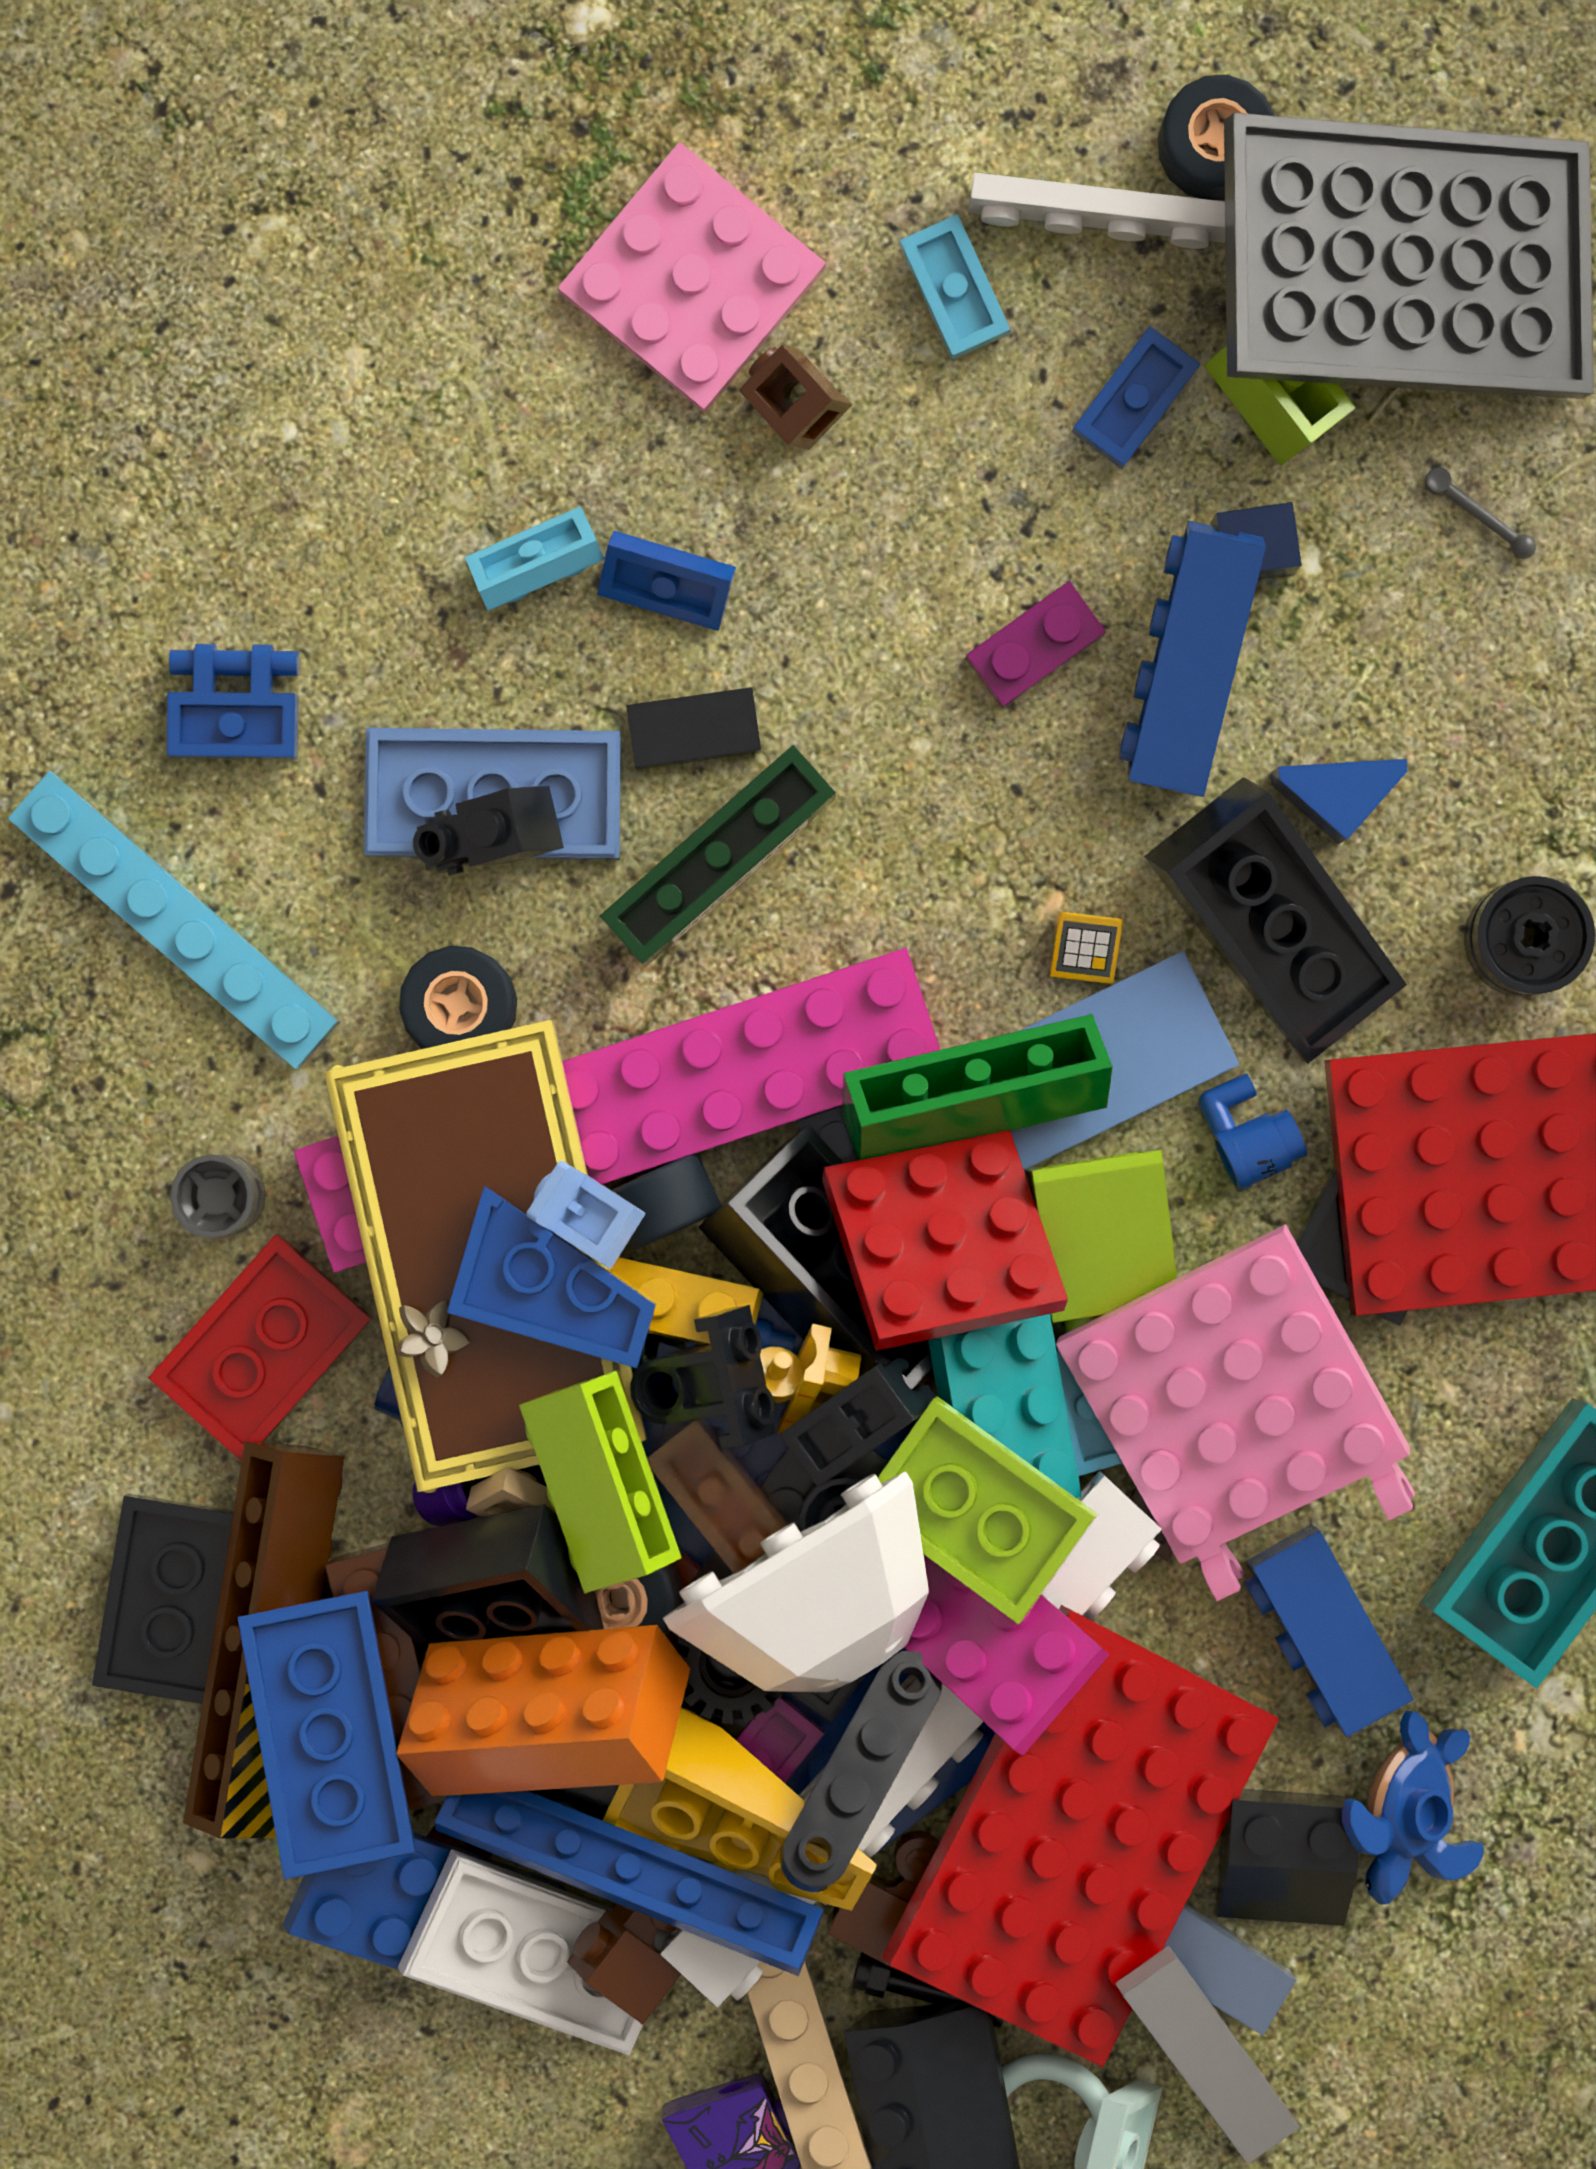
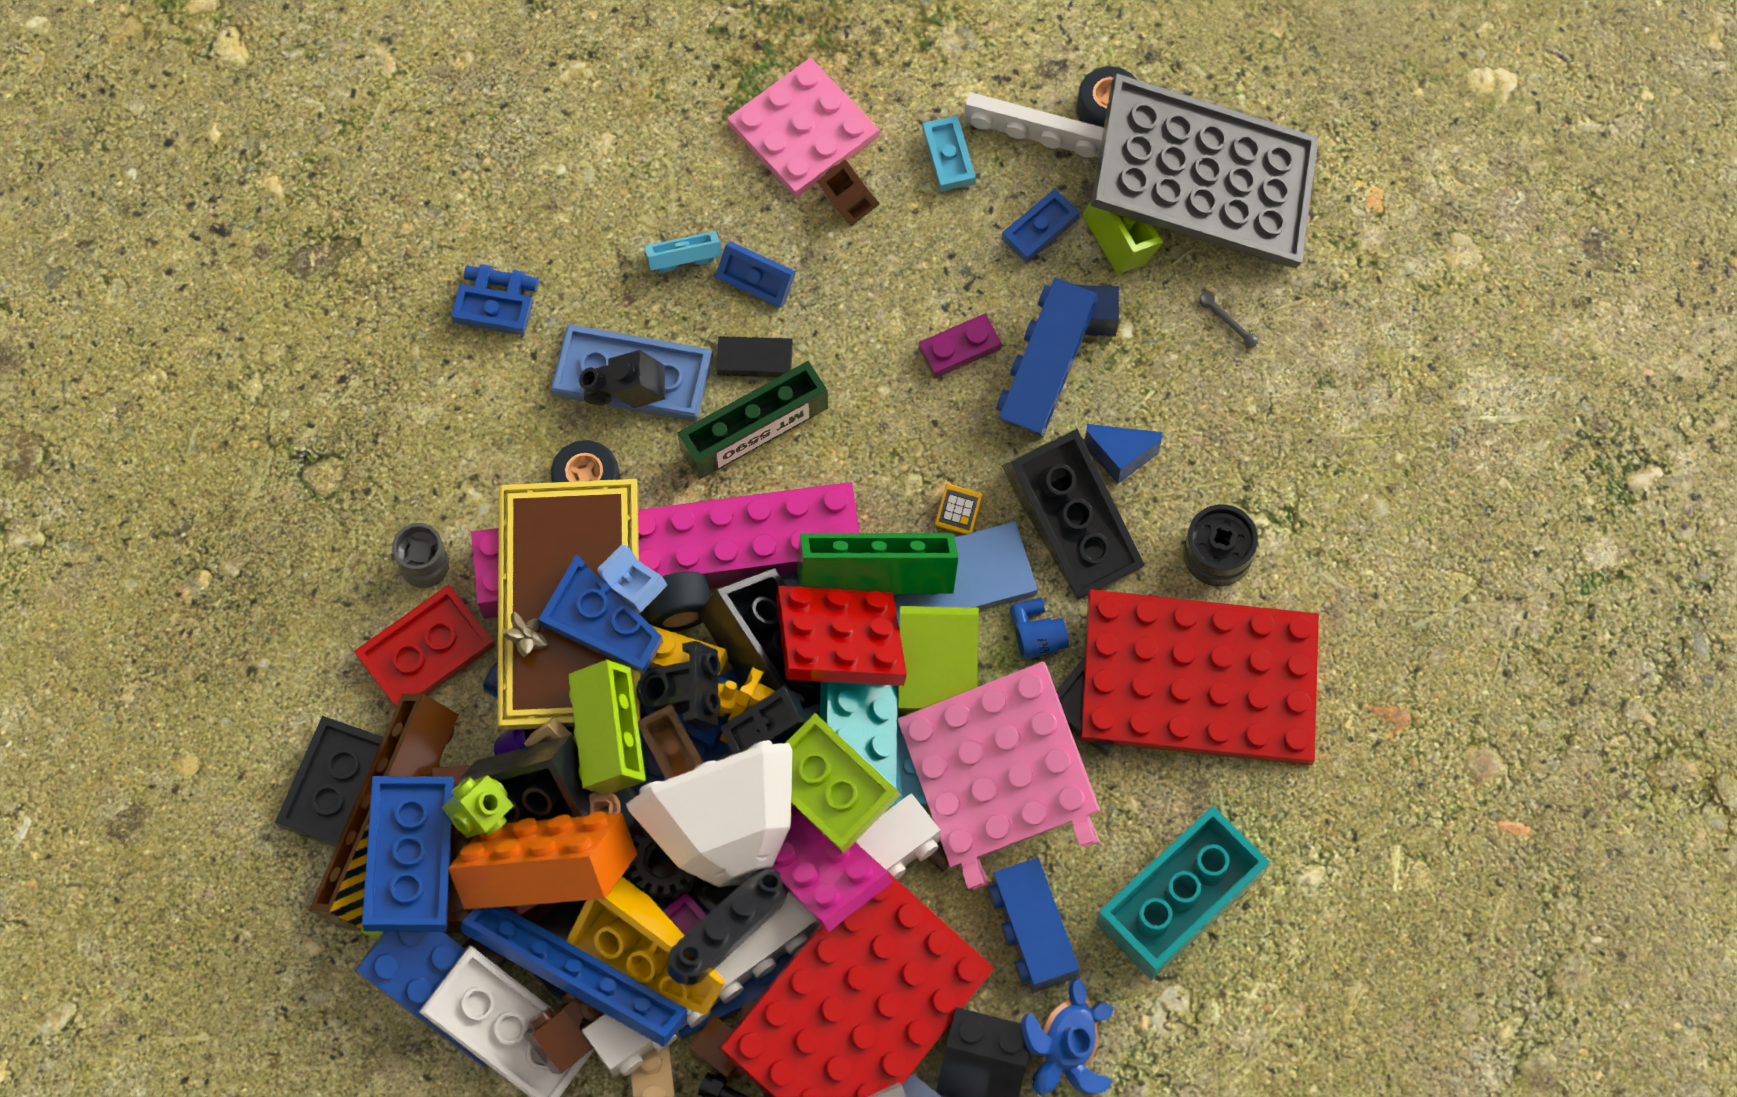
camera: 10 degrees right, 20 degrees down
medium azure plate [7,771,340,1070] -> none
none -> lime brick [441,775,514,838]

